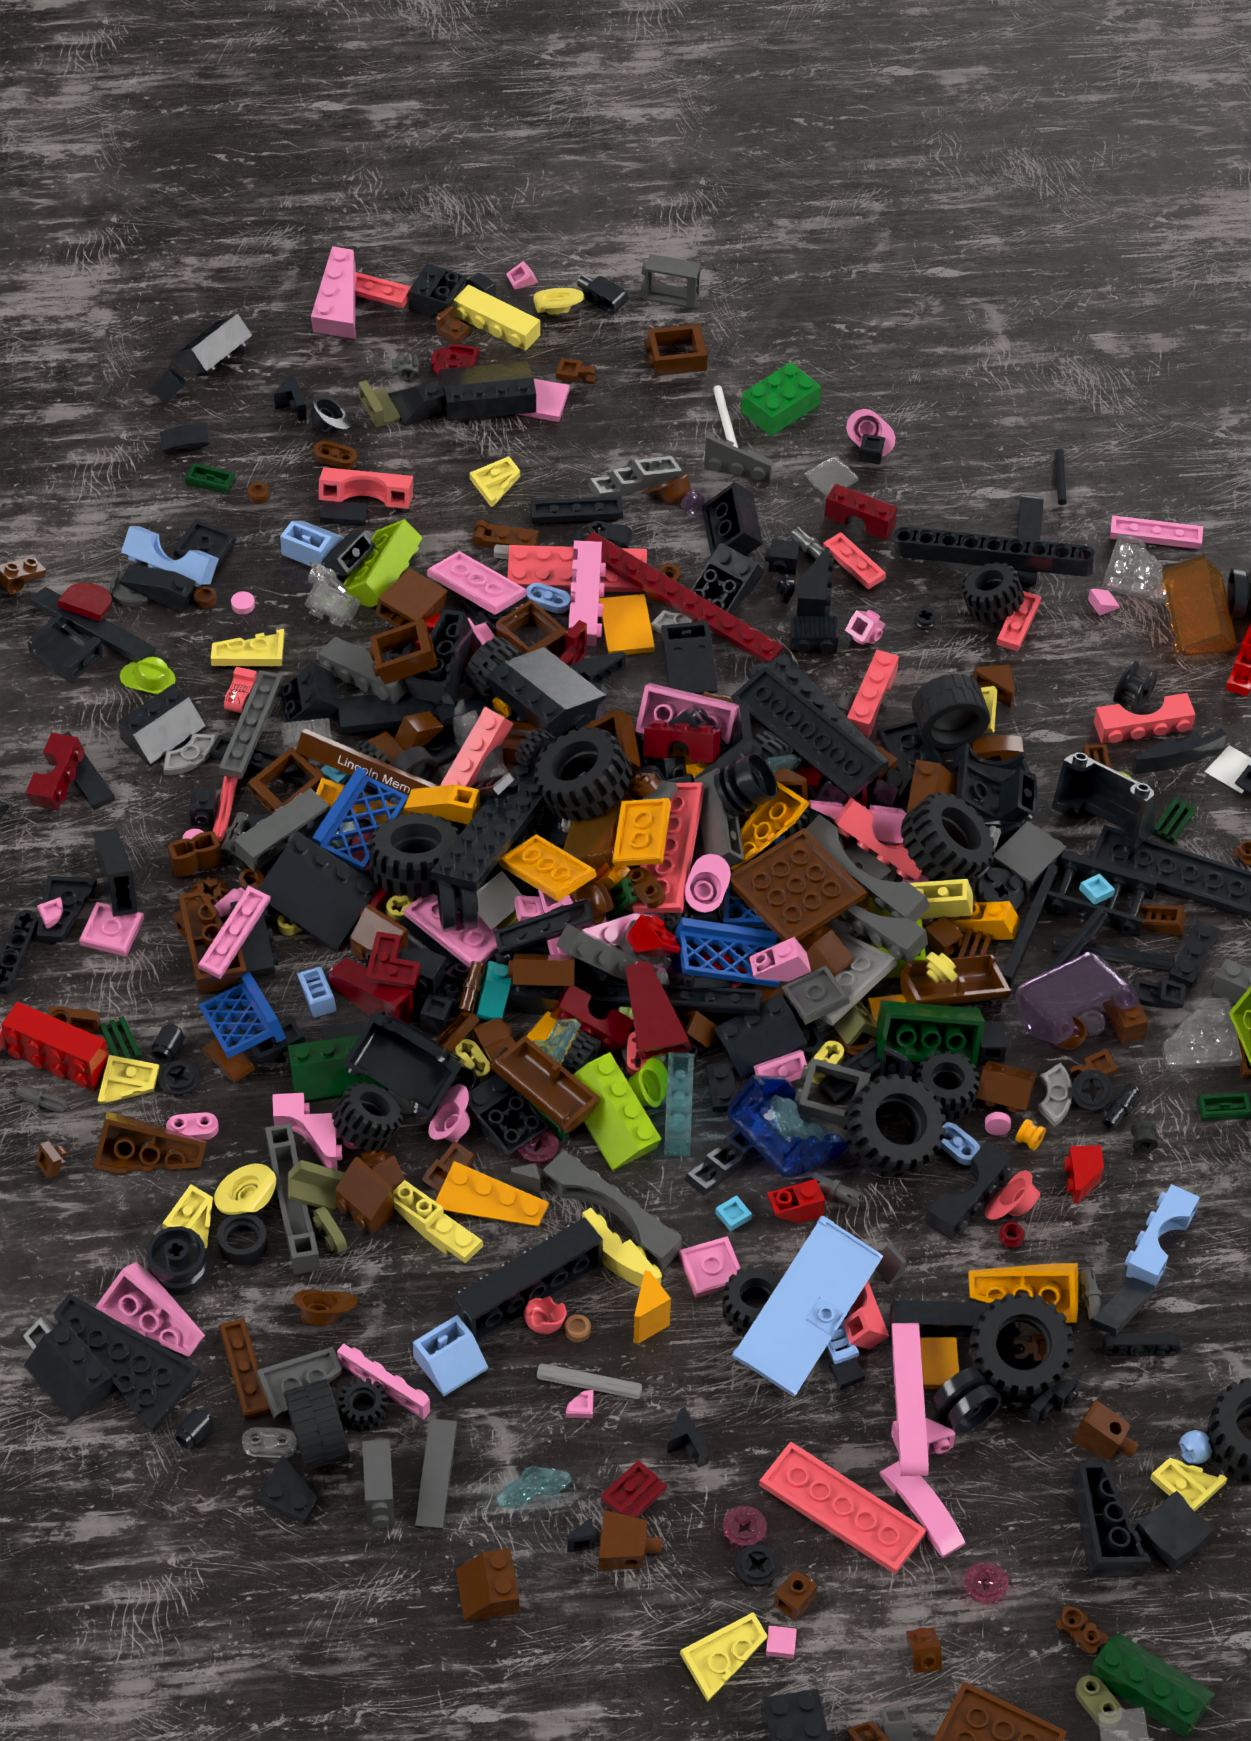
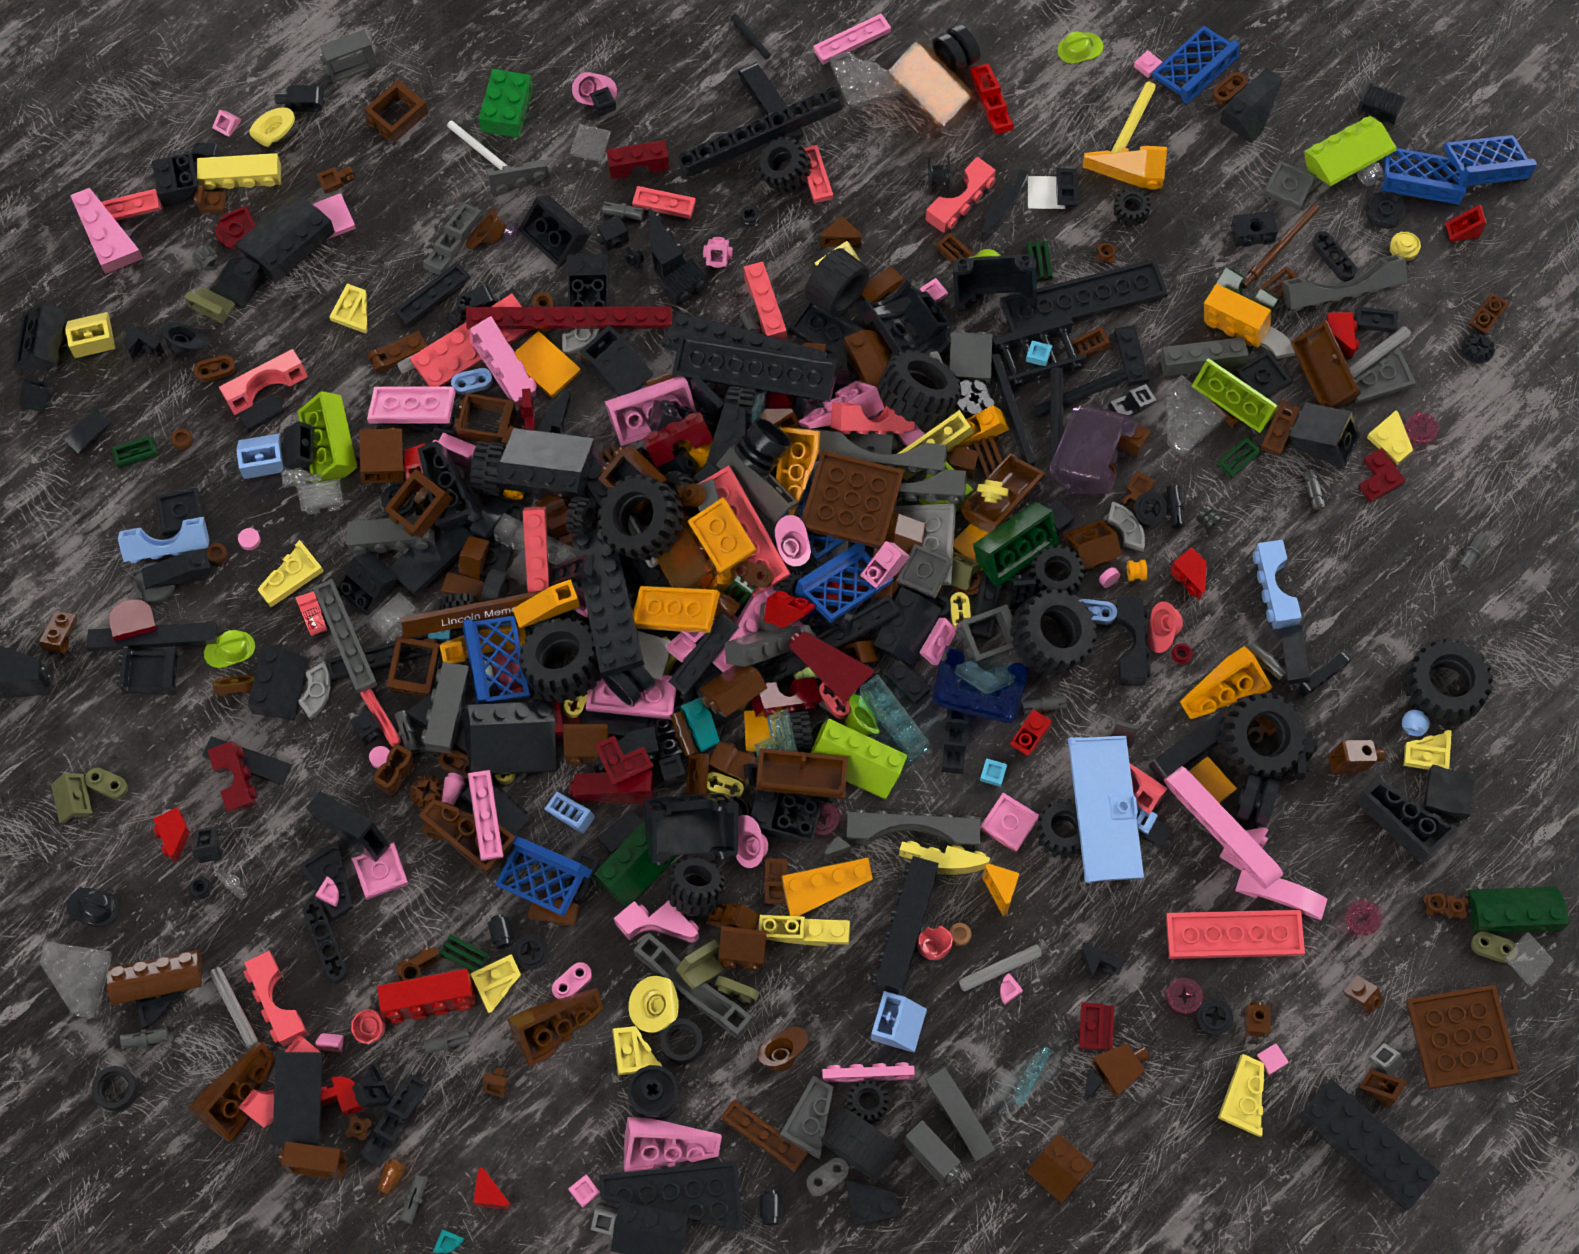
camera: 35 degrees left, 15 degrees up
bright pink slope [1088,589,1120,616] -> none
none -> light yellow slope [65,312,115,358]
none -> reddish brown plate [212,674,255,696]
none -> bright pink tile [568,1175,600,1208]
none -> bright pink plate [919,278,948,303]

